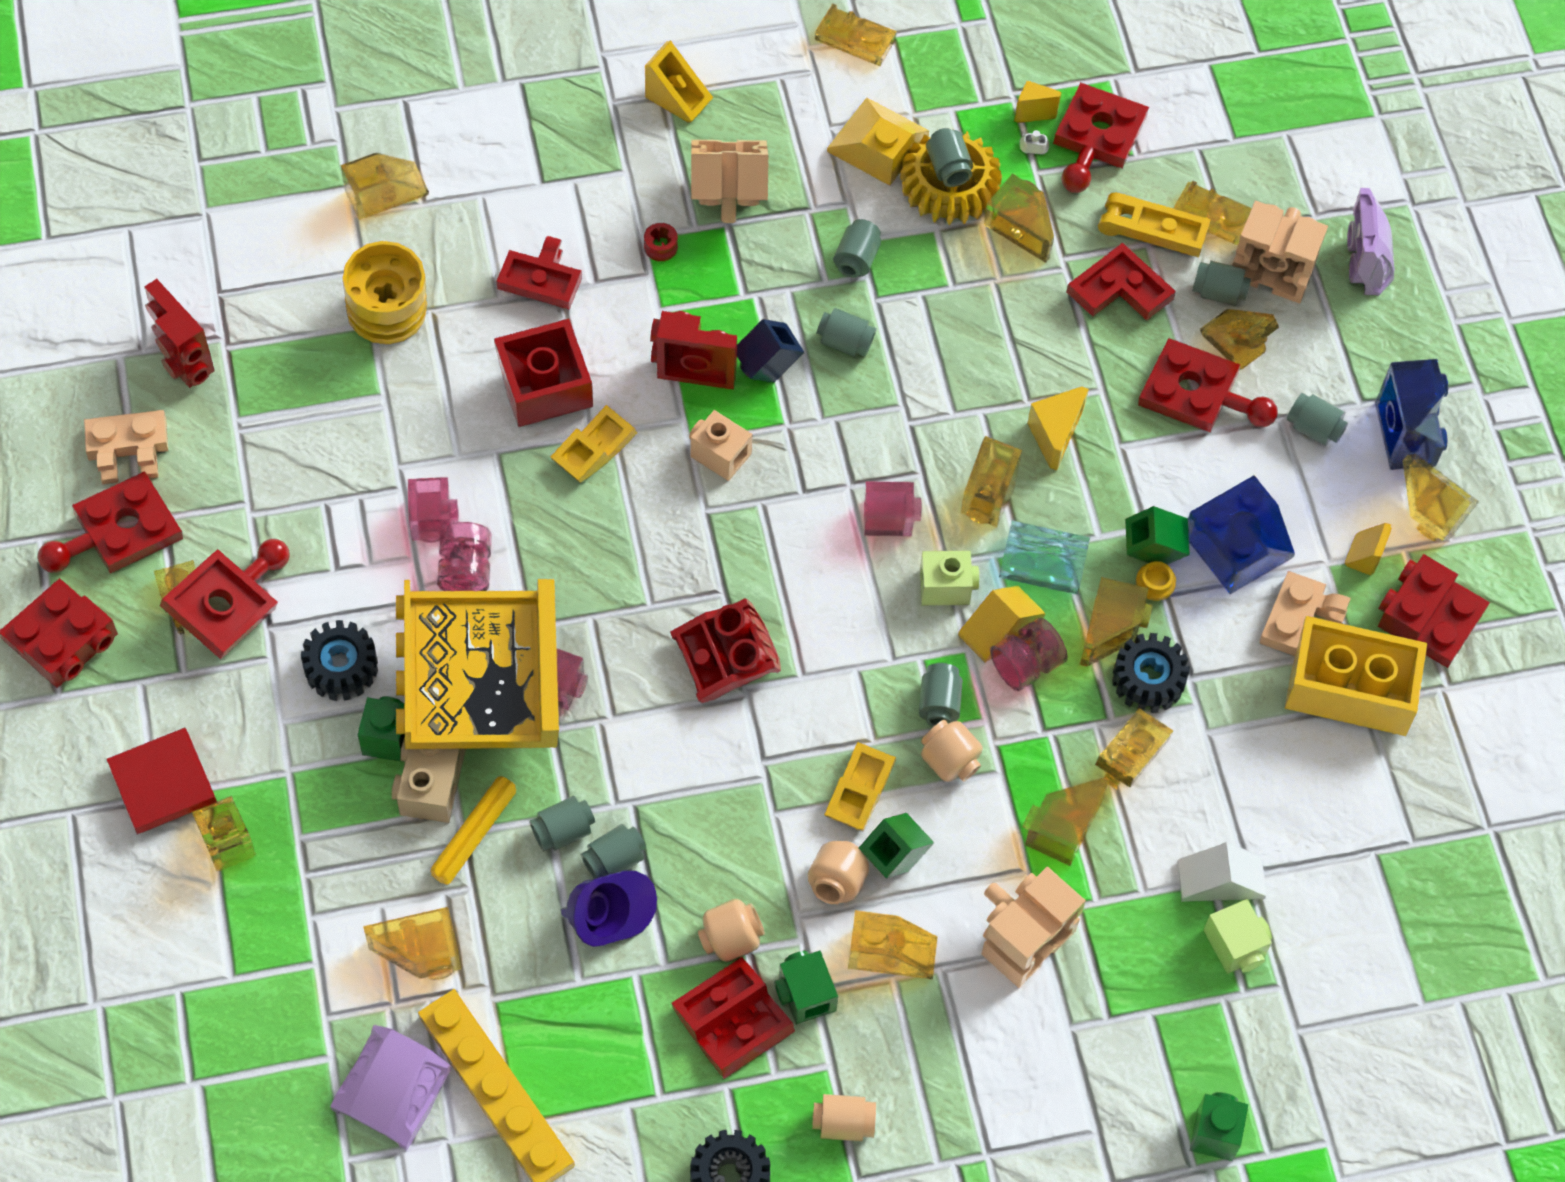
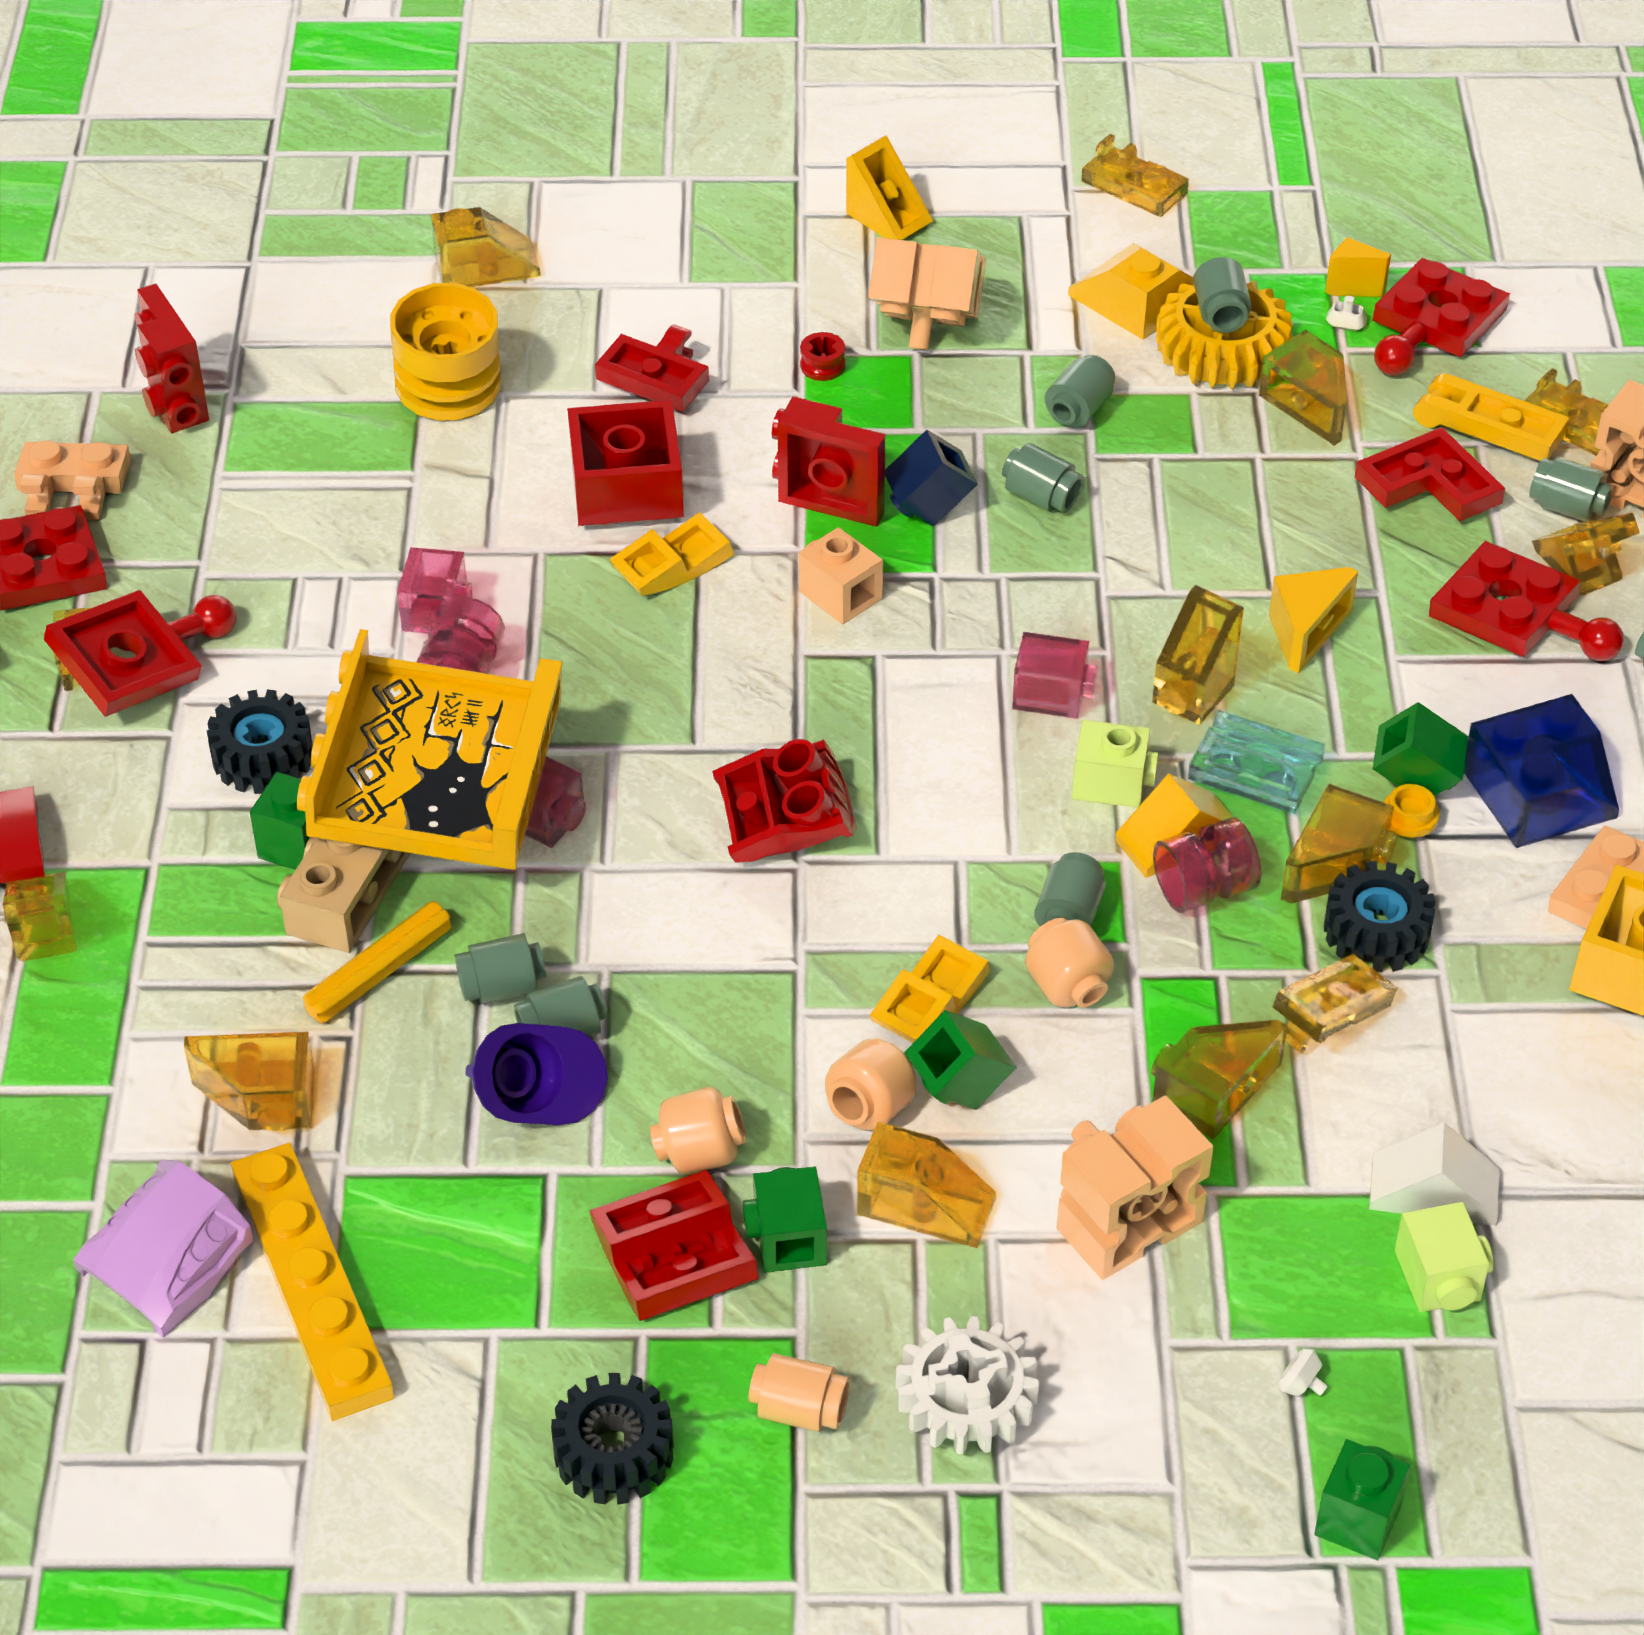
camera: 15 degrees right, 15 degrees down
none -> white gear [895,1316,1039,1455]
none -> white rock [1278,1348,1327,1396]

